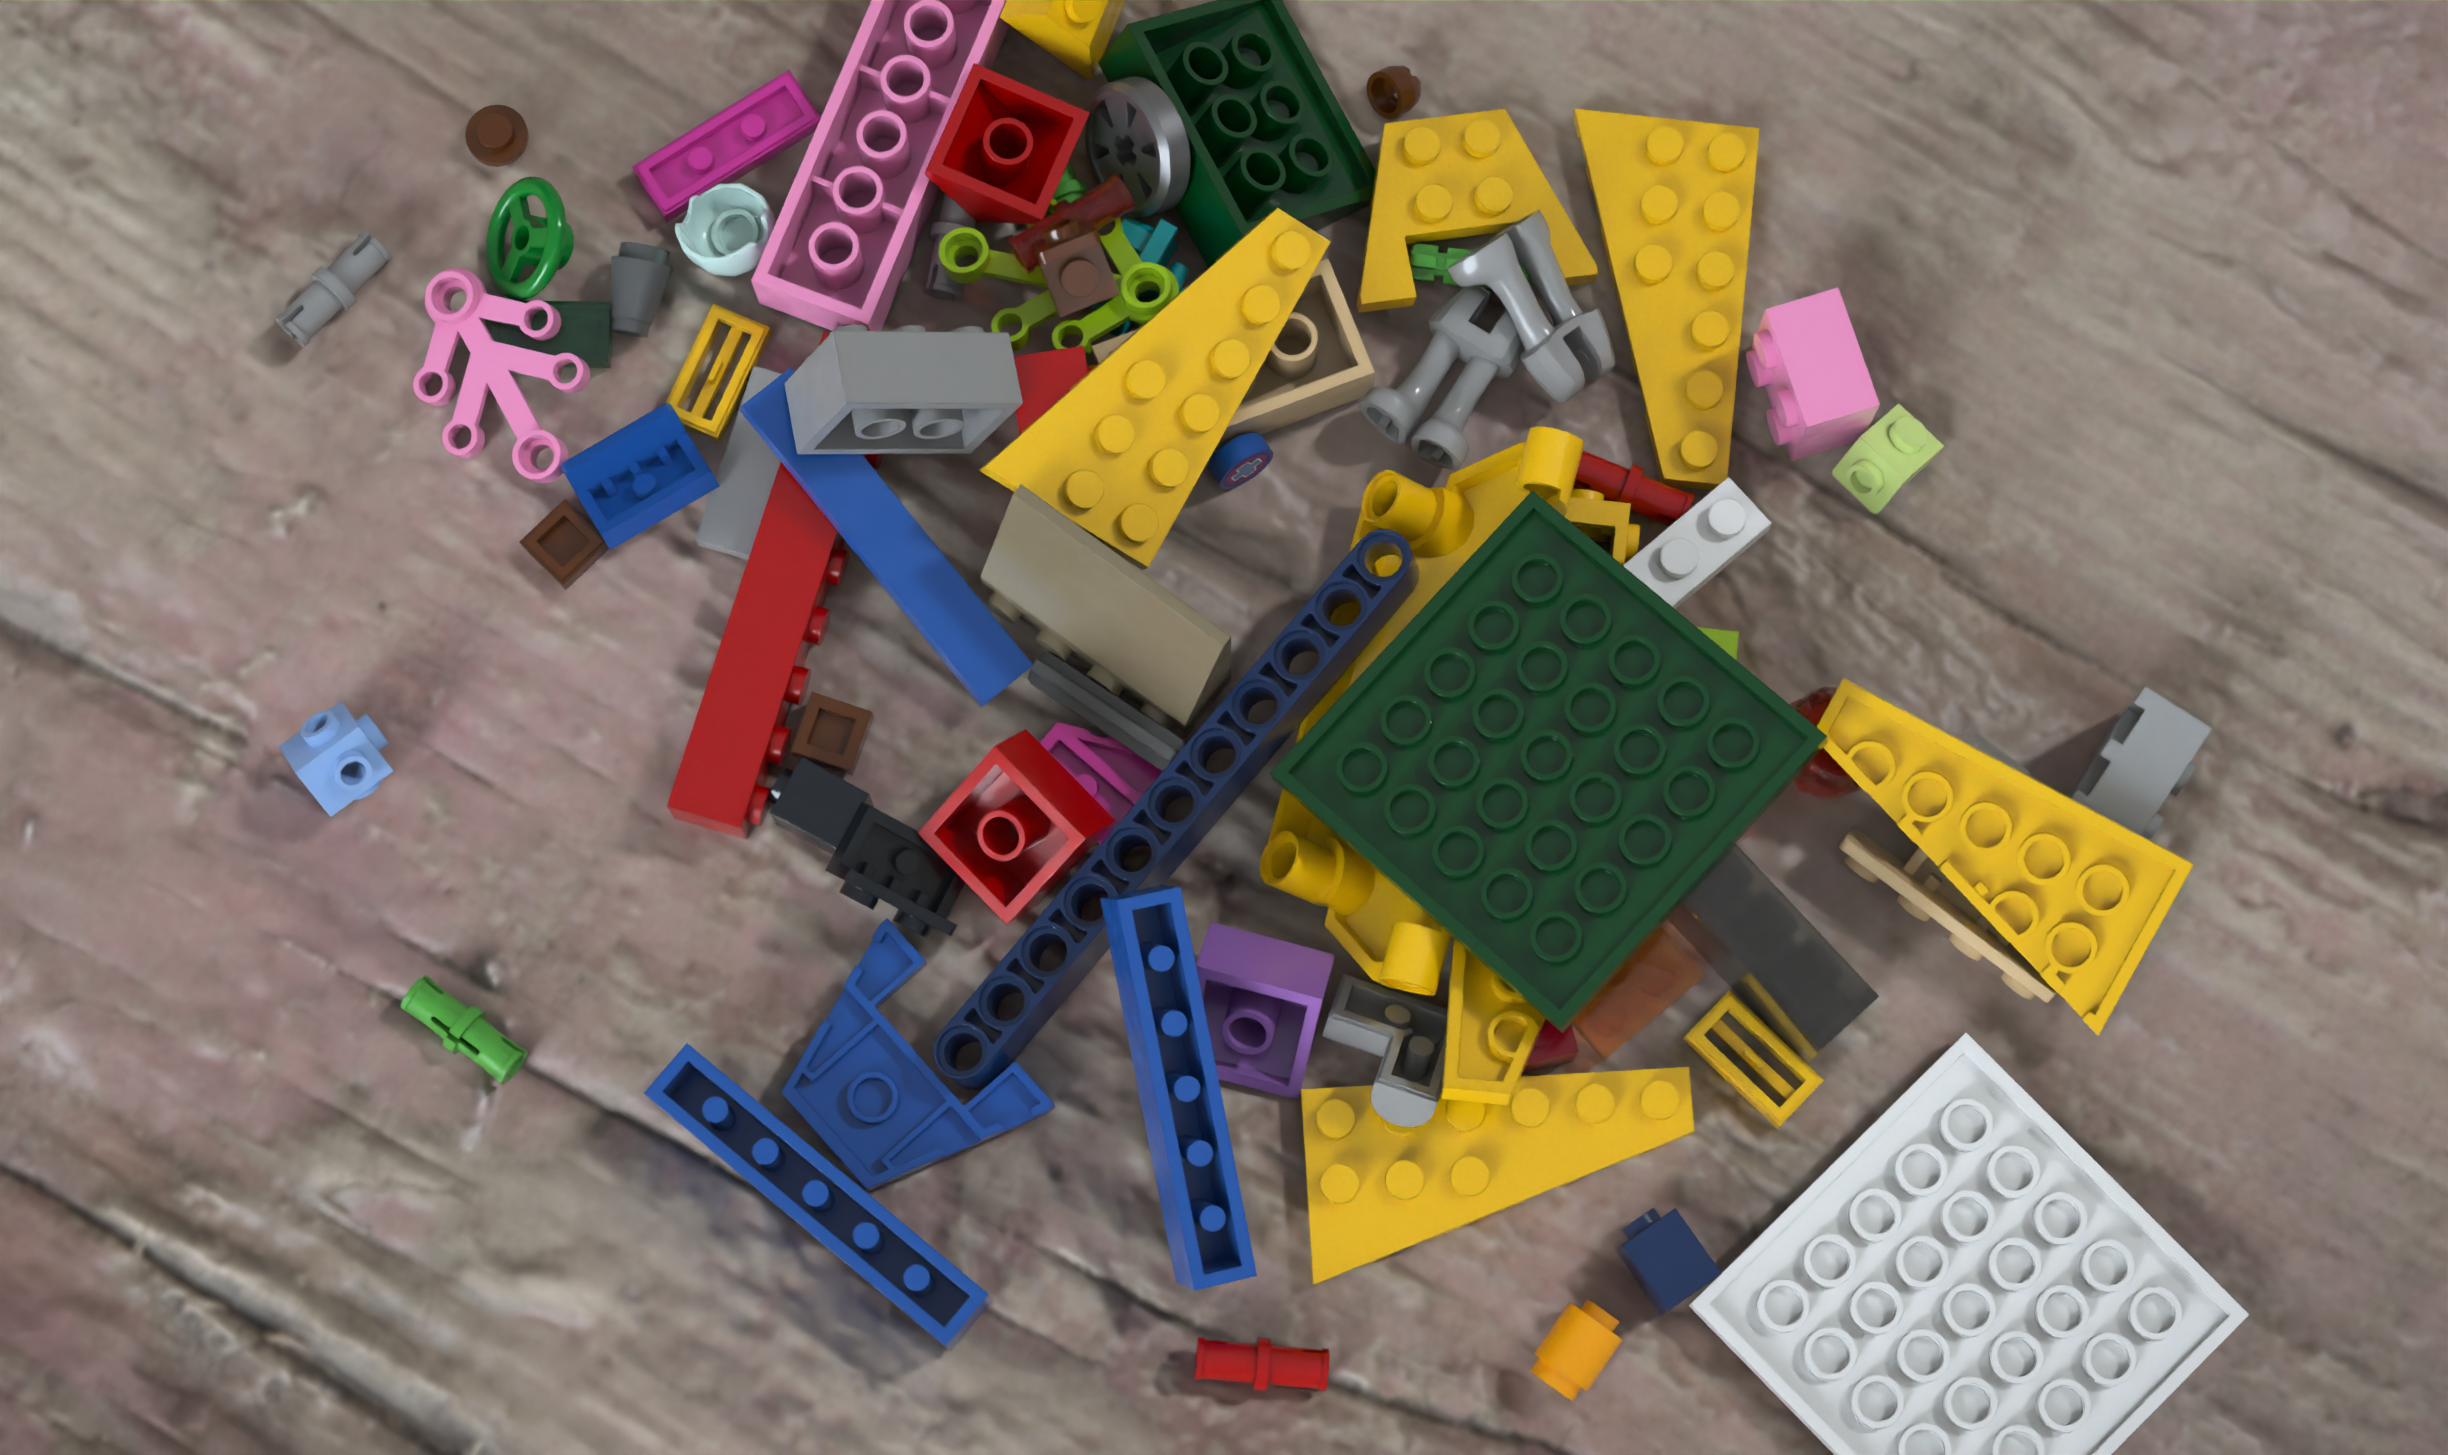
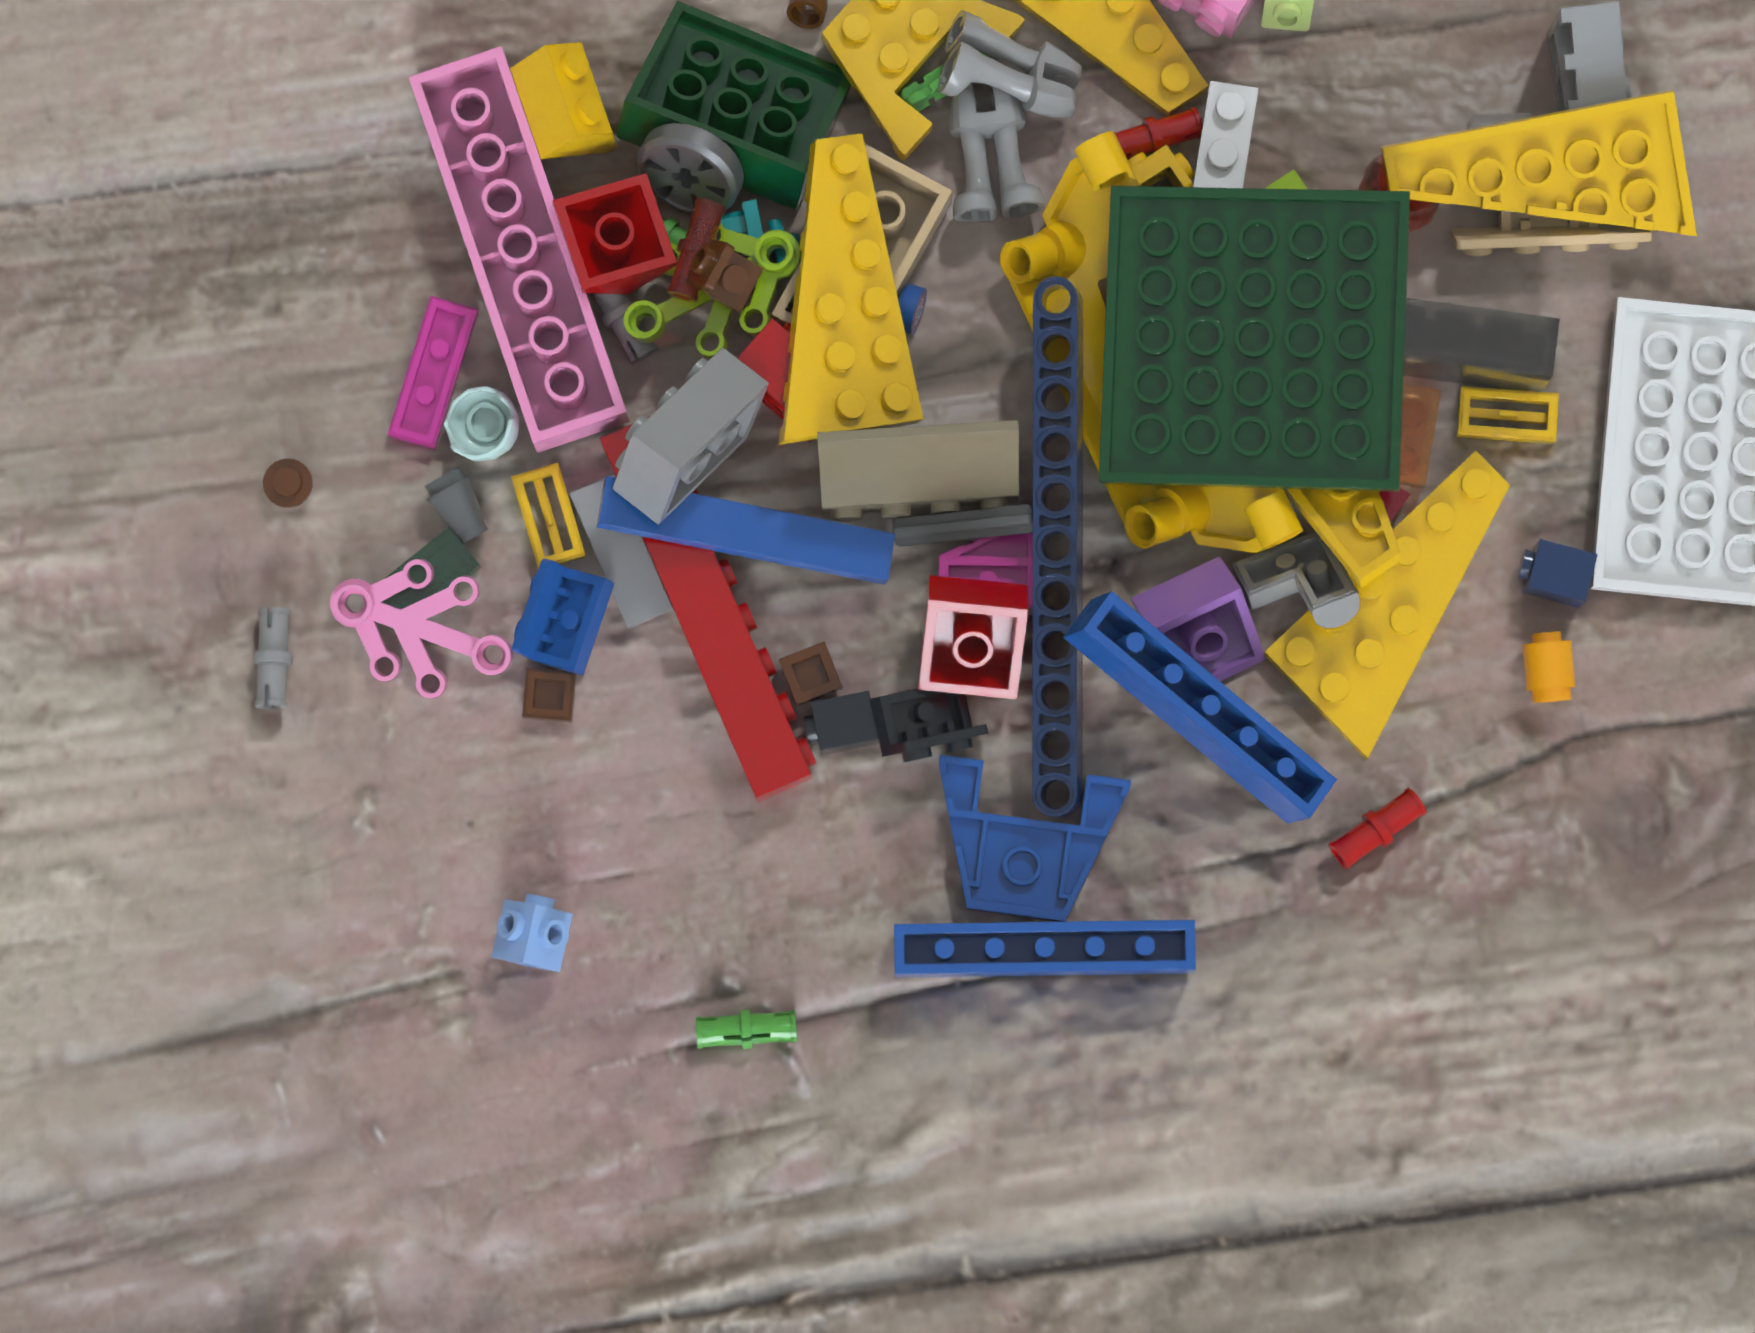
camera: 40 degrees left, 5 degrees up
green piece [486,177,574,301] -> none

